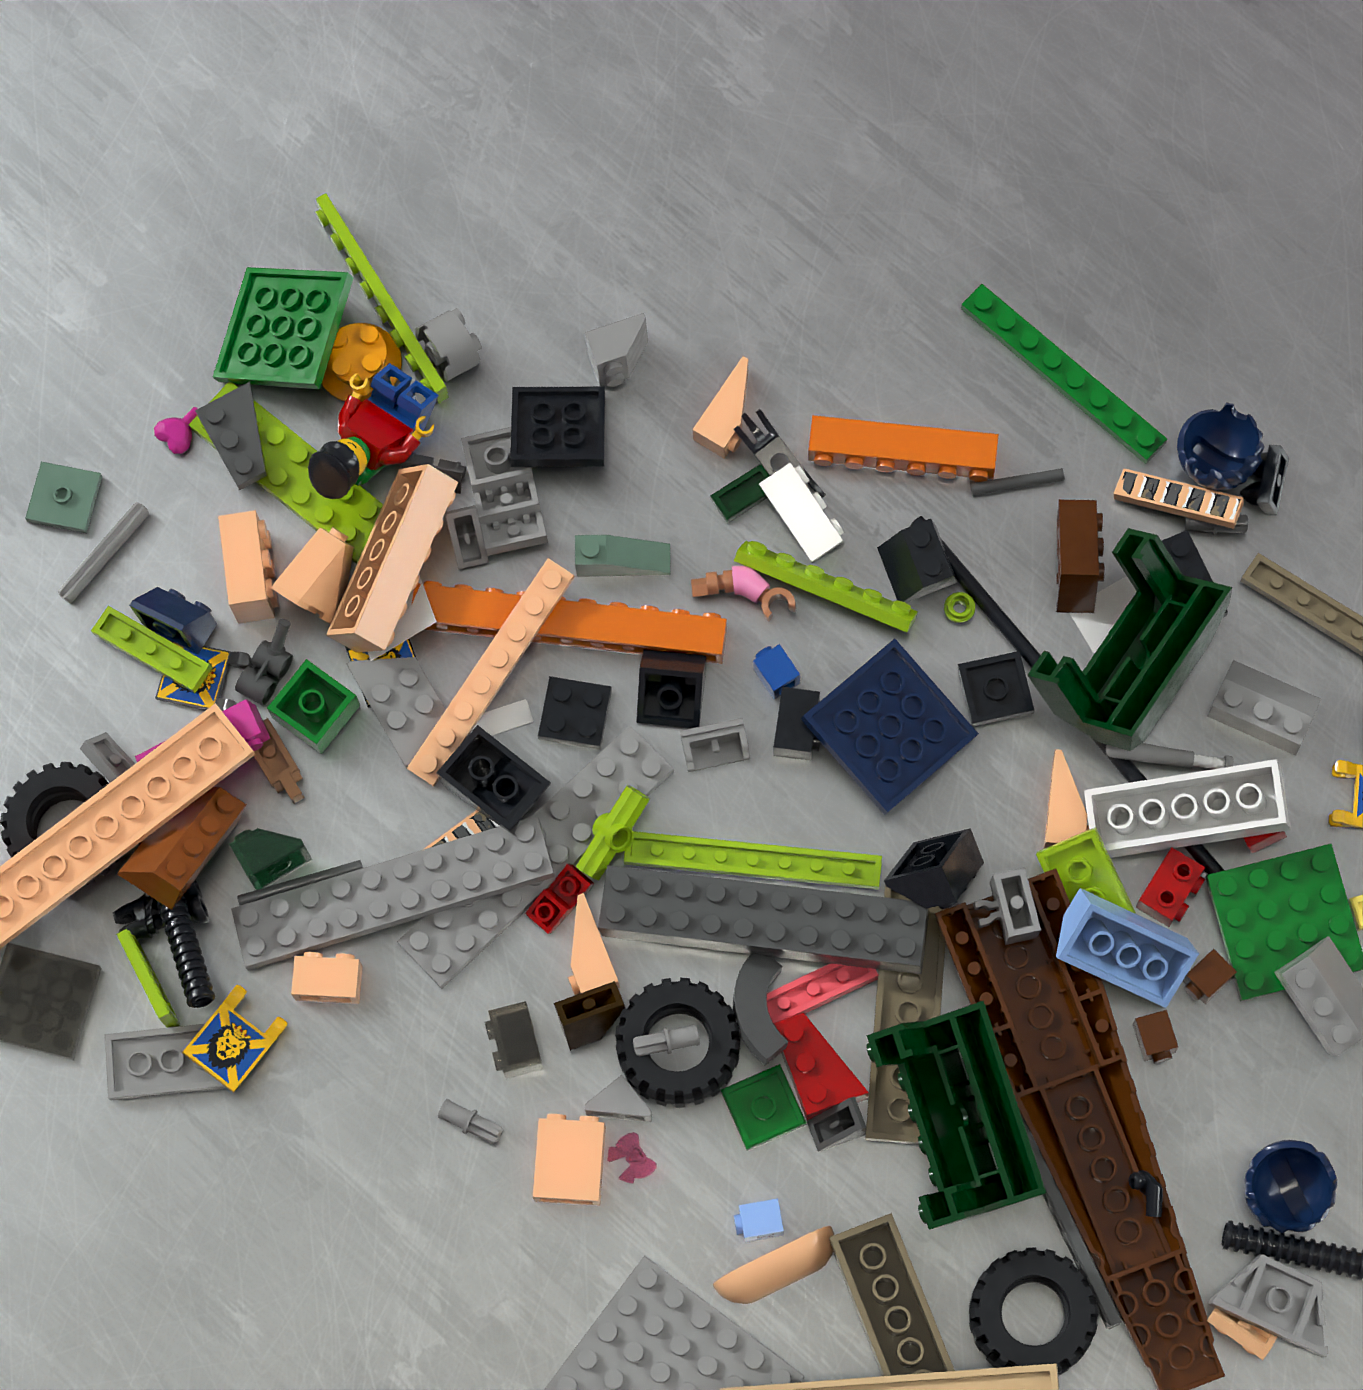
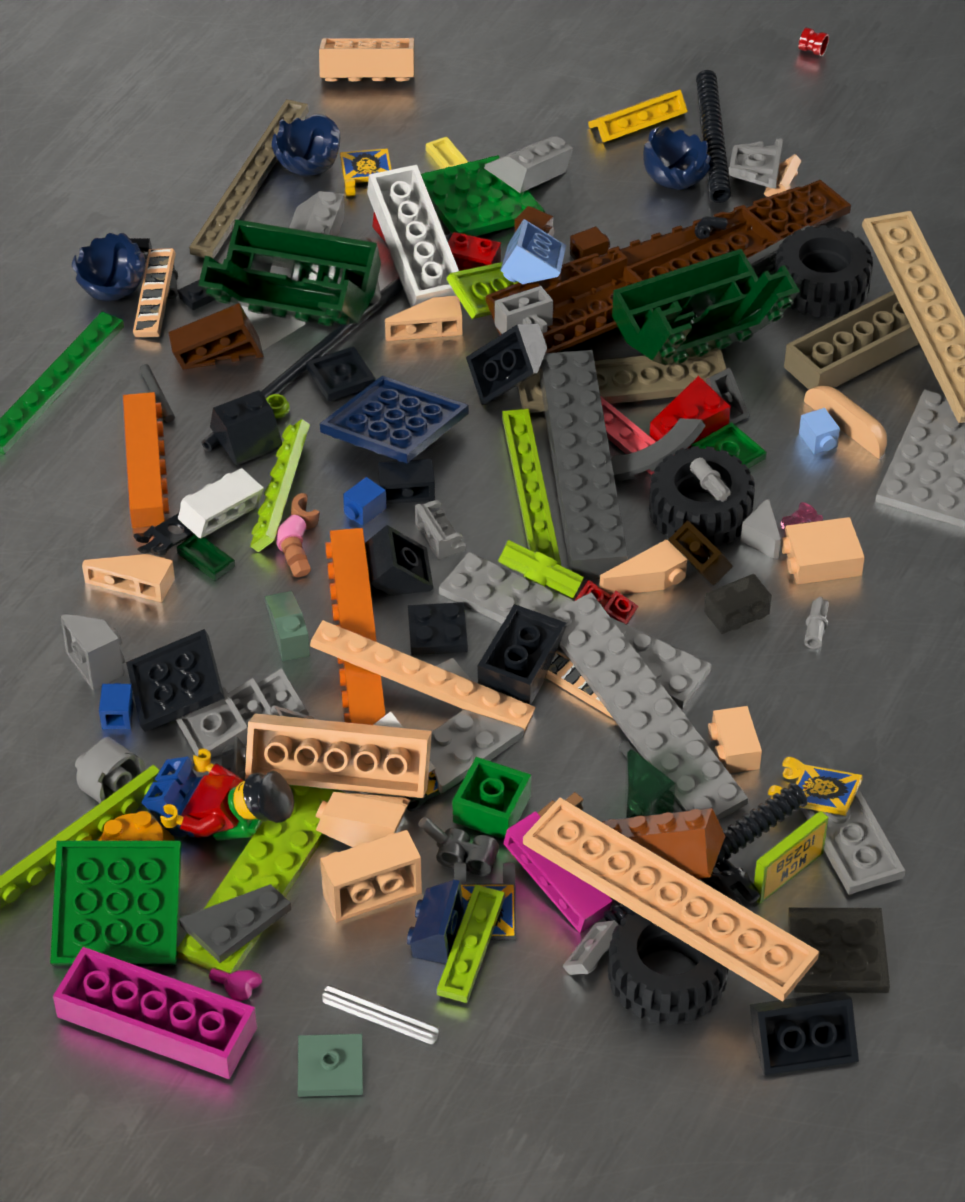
camera: 110 degrees left, 25 degrees down
none -> dark pink brick [53,947,257,1079]
none -> blue brick [99,683,134,729]

